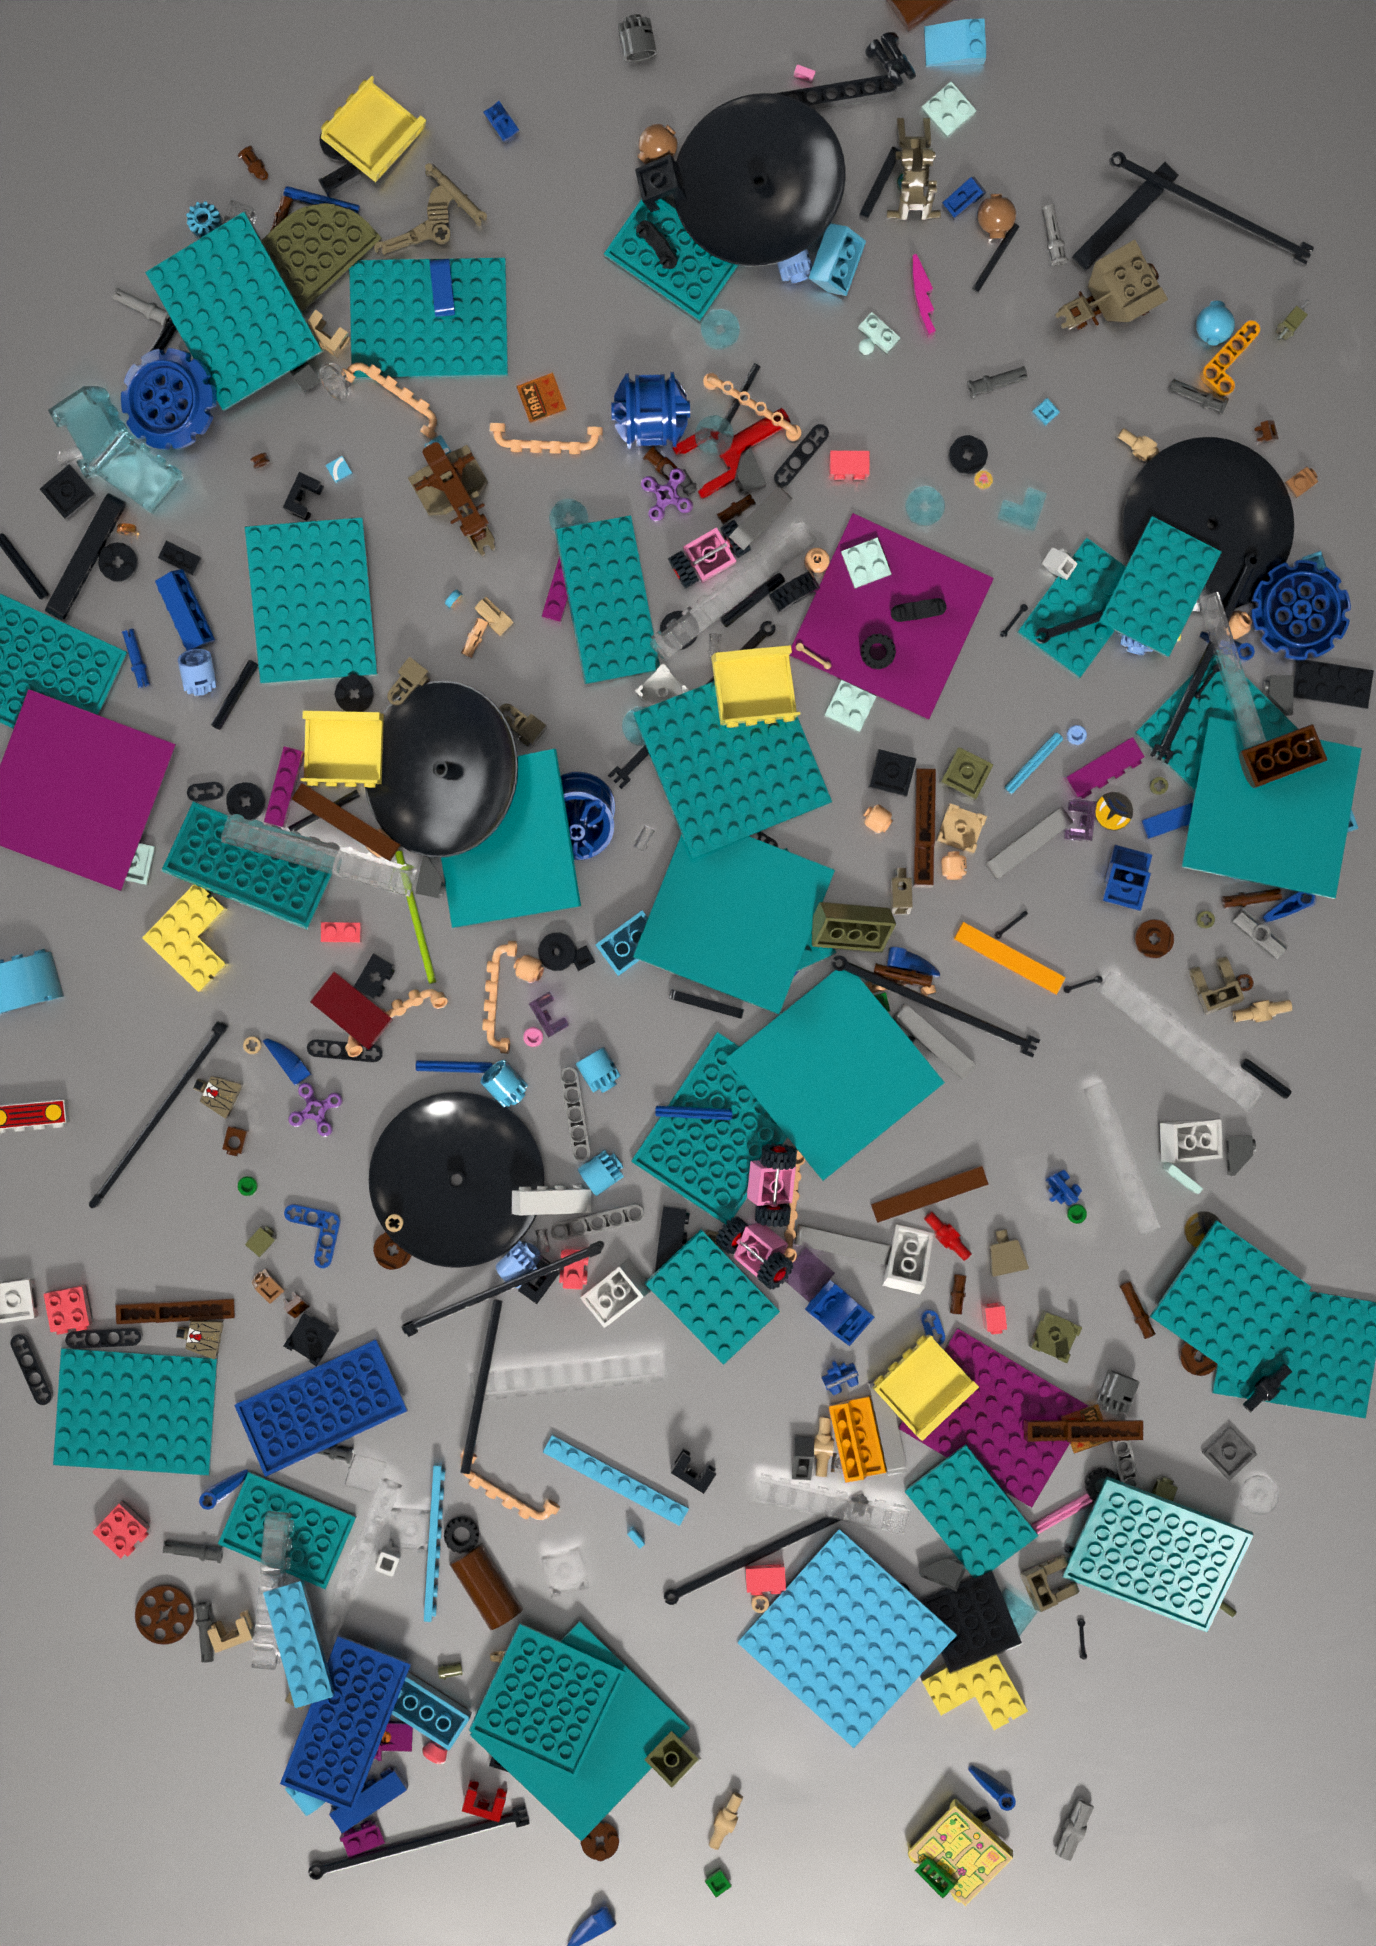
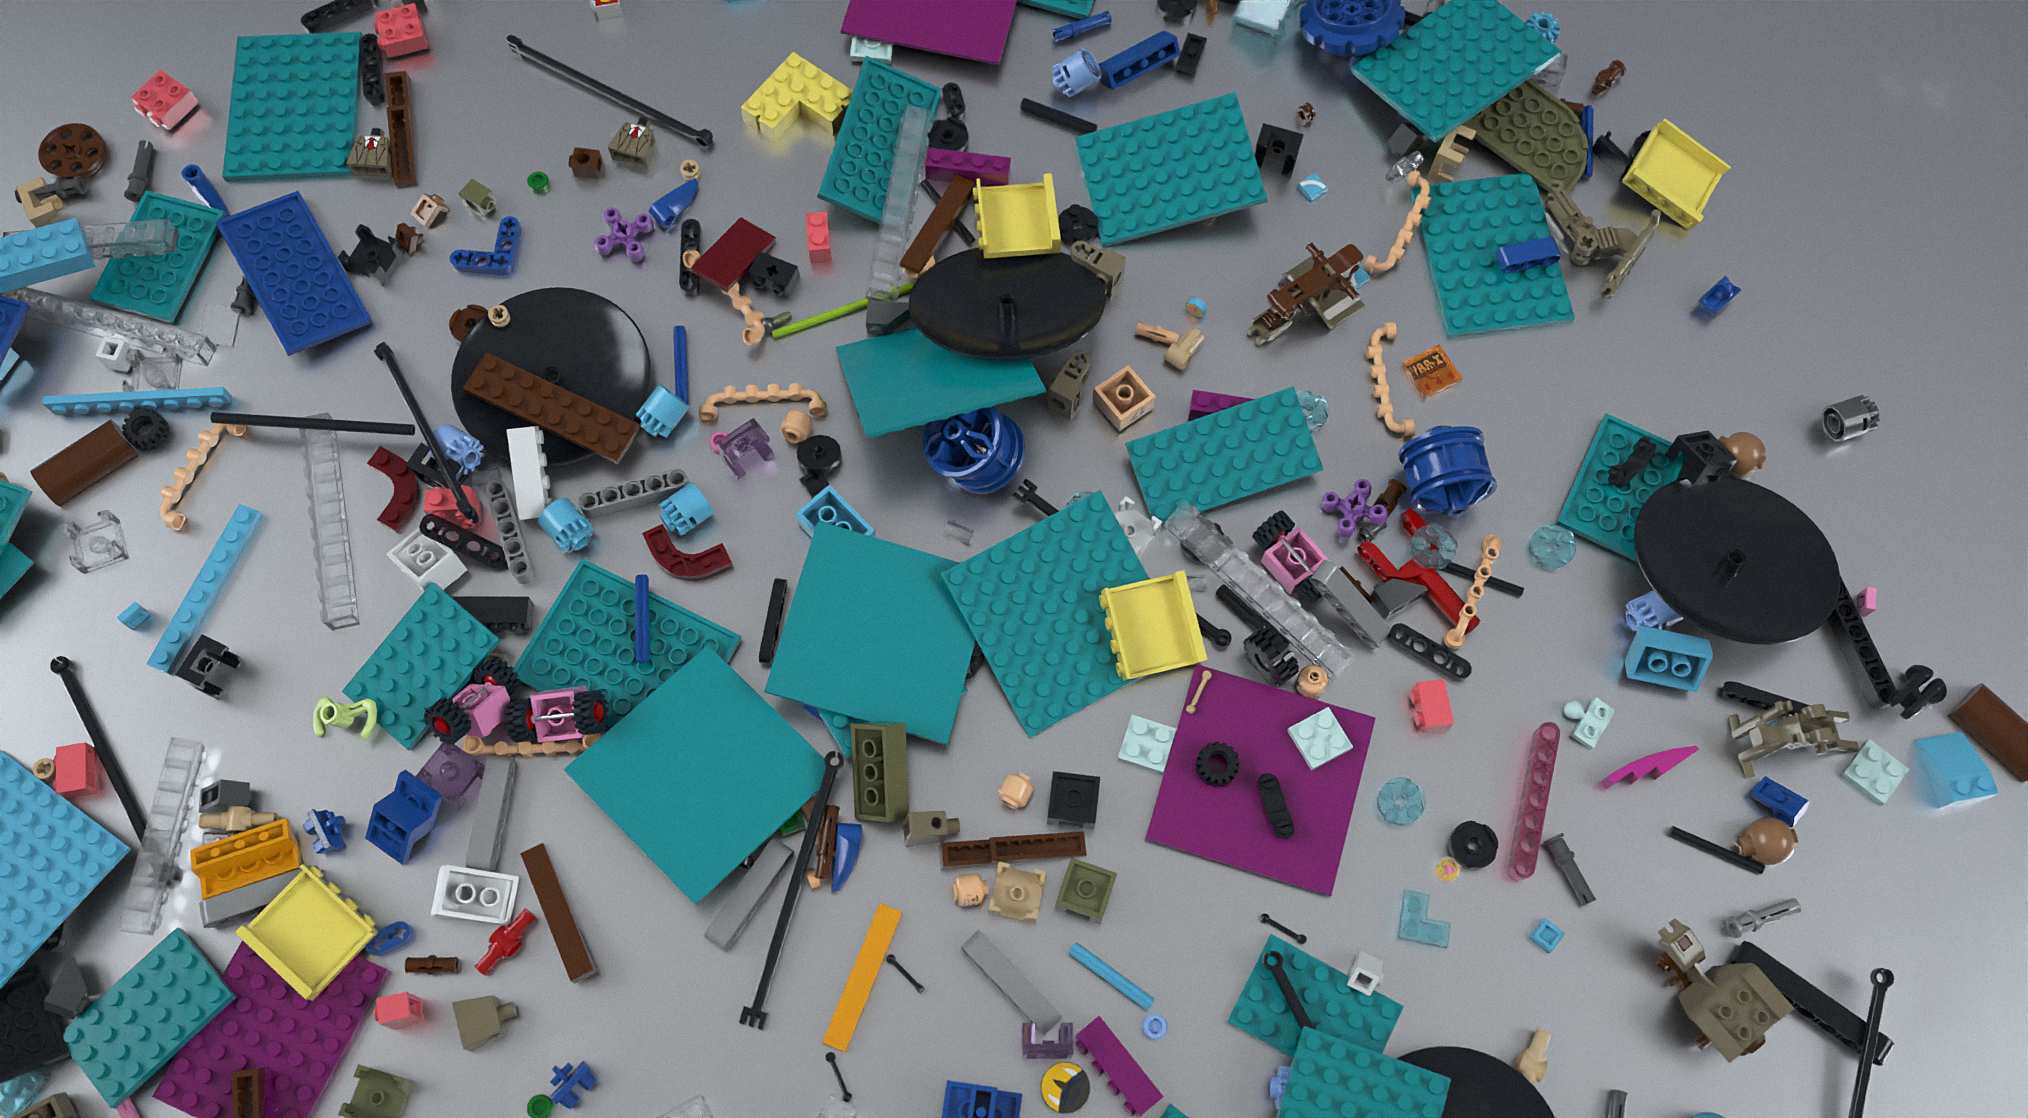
camera: 85 degrees right, 20 degrees down
none -> yellowish green piece [313,697,377,739]
none -> dark red plate [367,446,419,534]
none -> black beam [419,514,505,568]
none -> reddish brown plate [463,352,641,464]
none -> dark red plate [642,524,733,579]
none -> piece [761,311,792,332]
none -> light nougat brick [1092,365,1156,432]
none -> clear pink beam [1507,722,1560,882]

